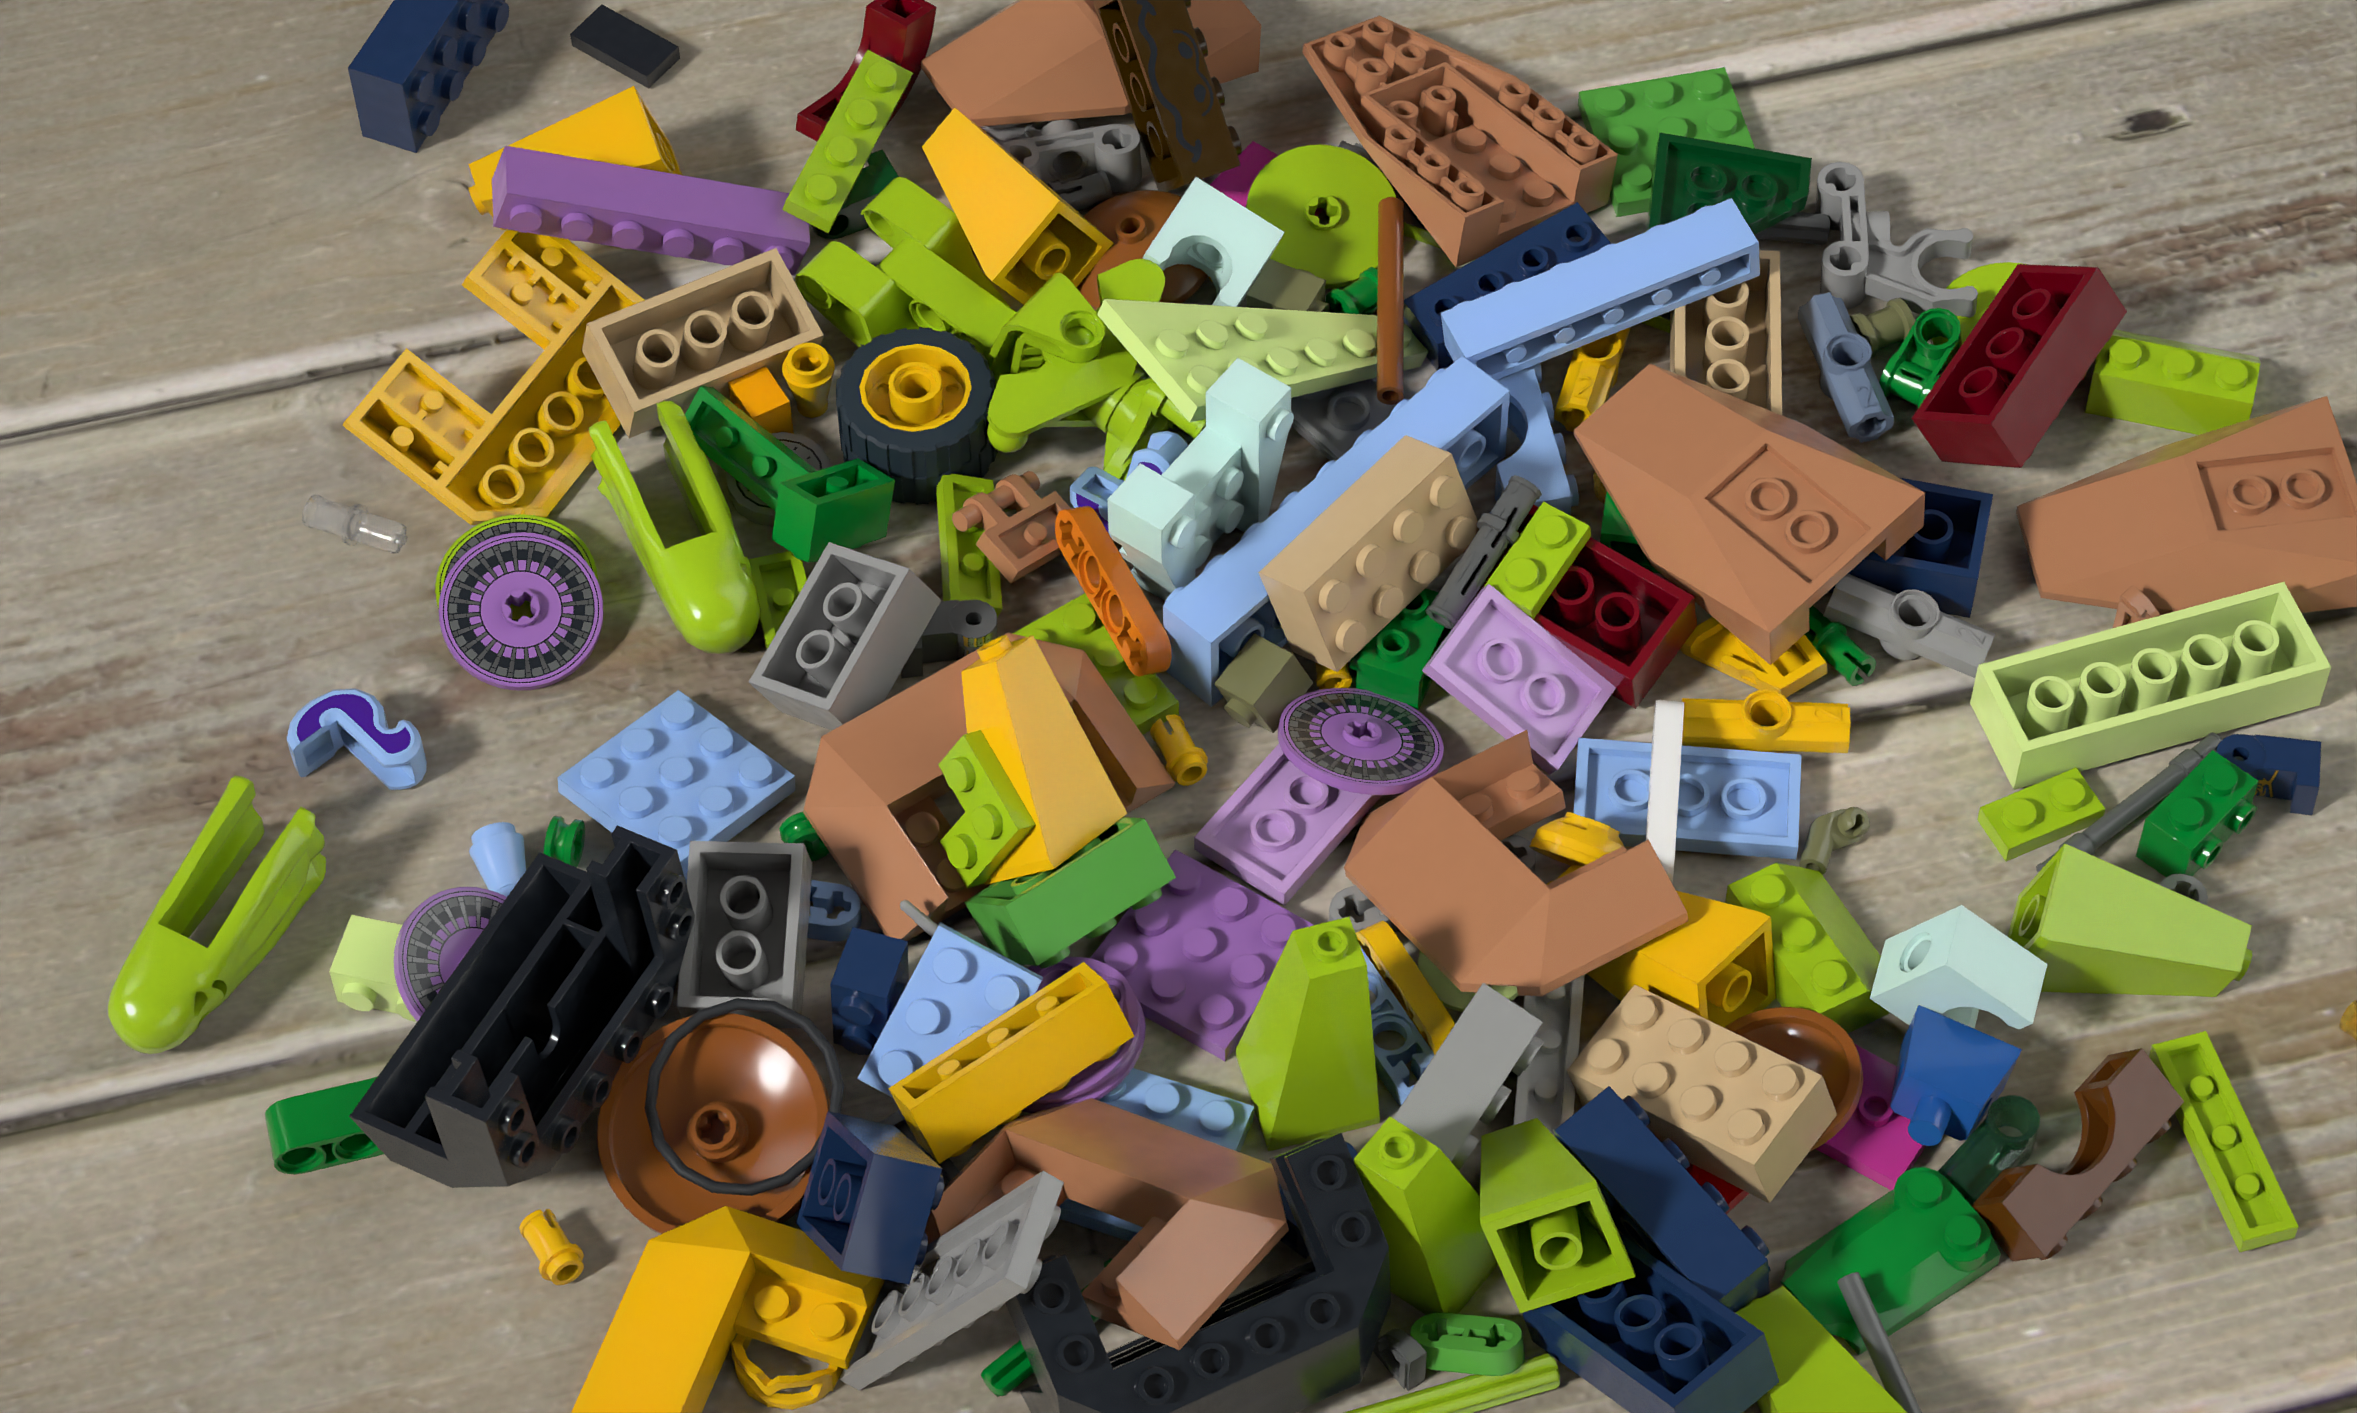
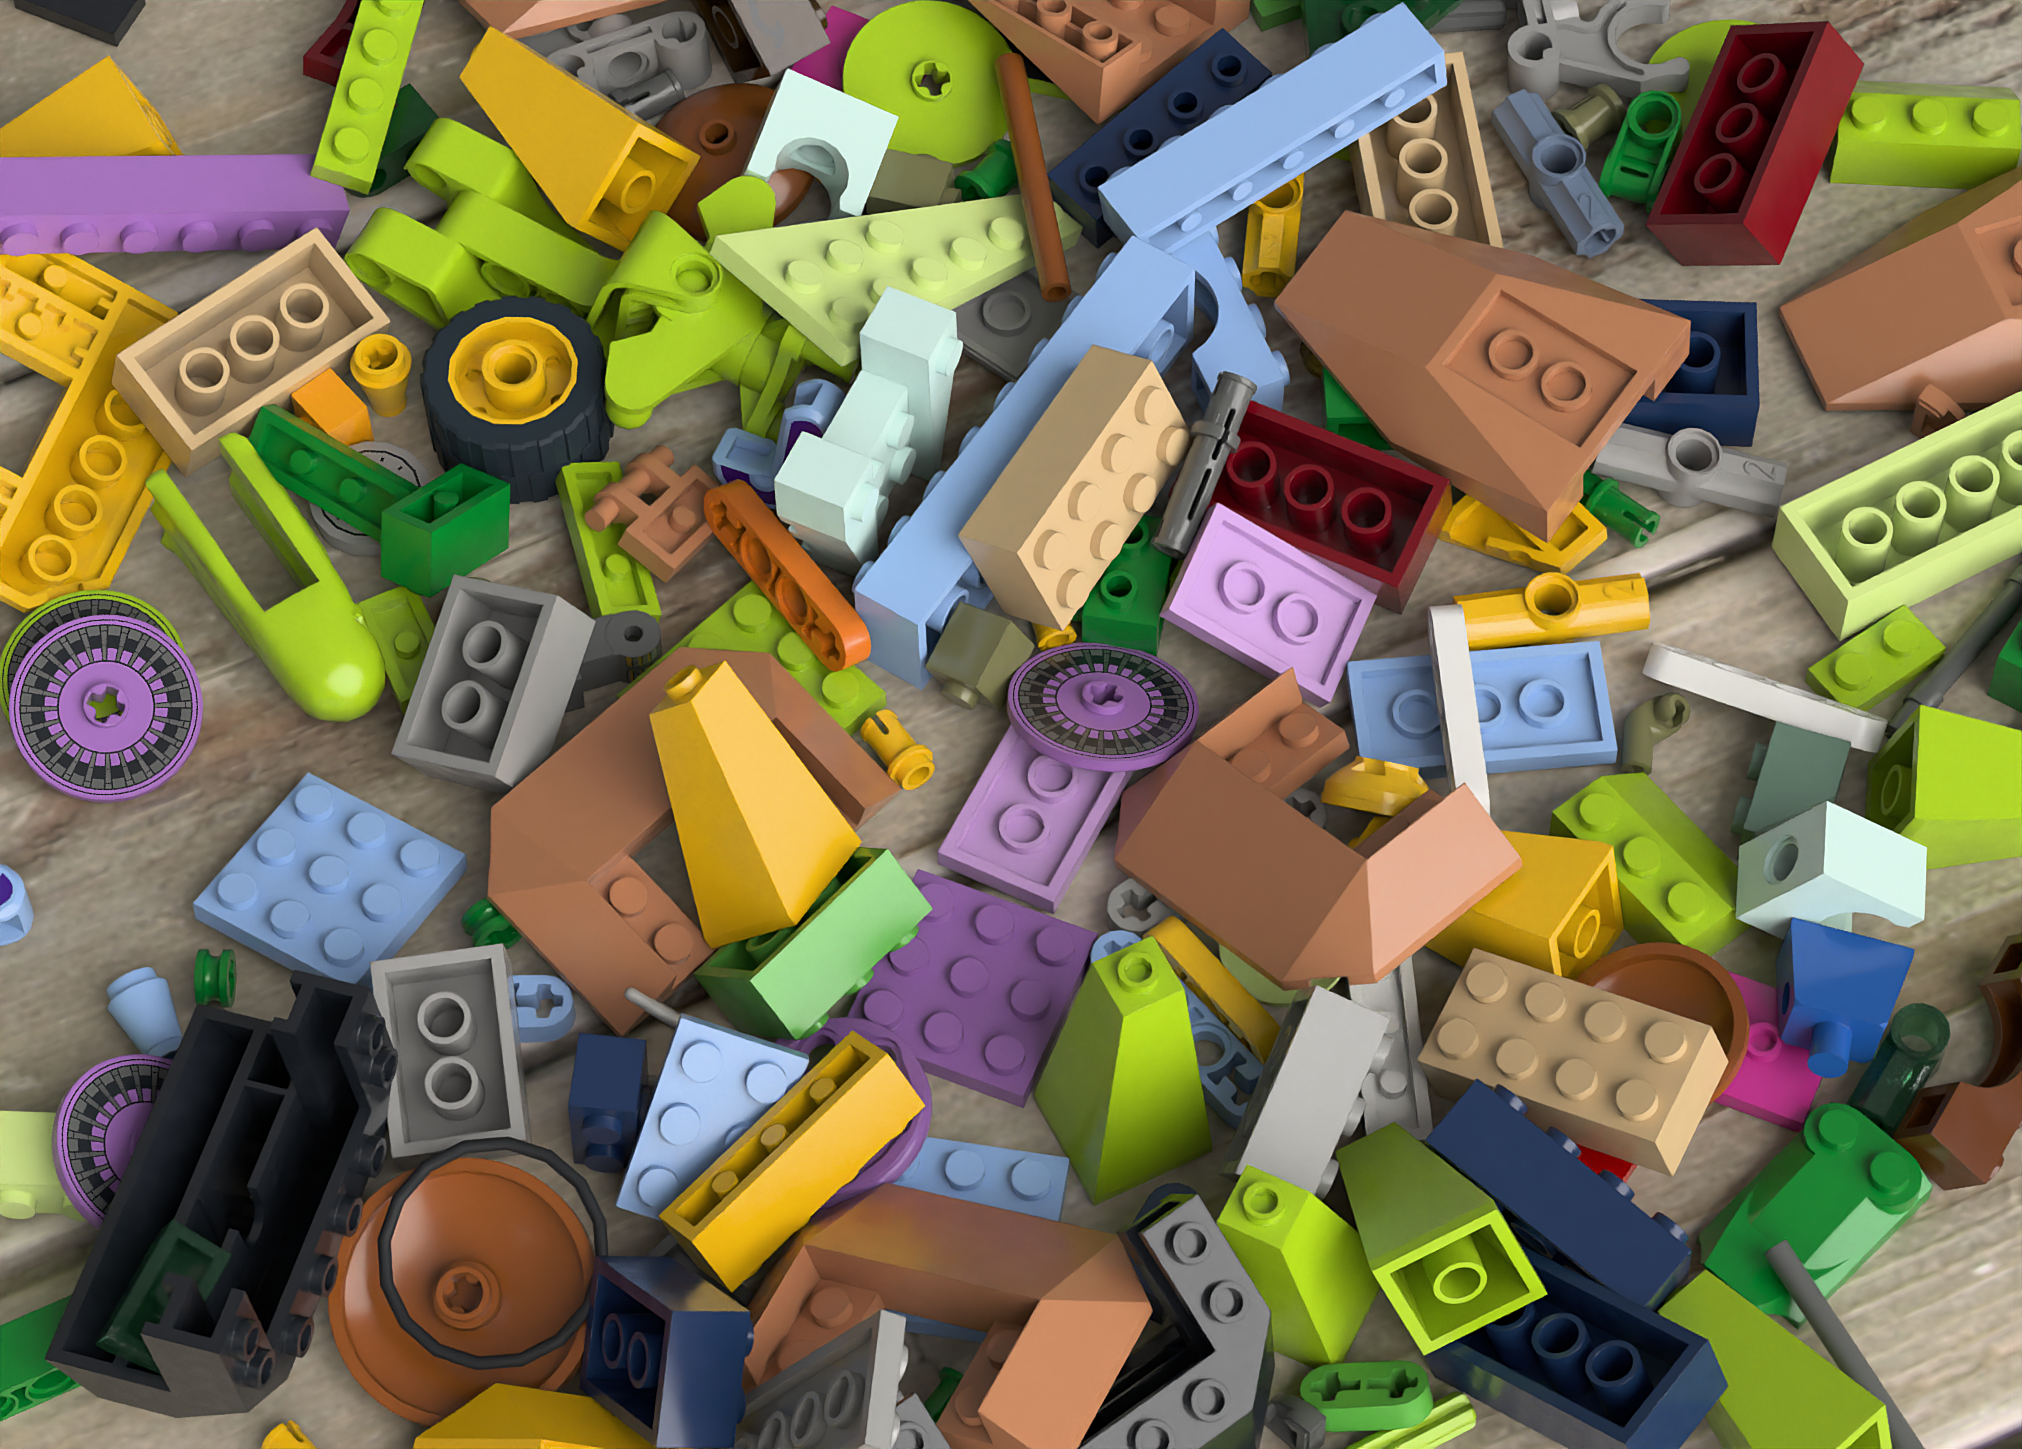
camera: 10 degrees left, 5 degrees up
lime plate [938,730,1036,888] -> none
lime plate [1484,501,1591,619] -> none
none -> clear green slope [95,1219,231,1373]
none -> white beam [1642,642,1888,753]
none -> sand green slope [1730,721,1851,860]

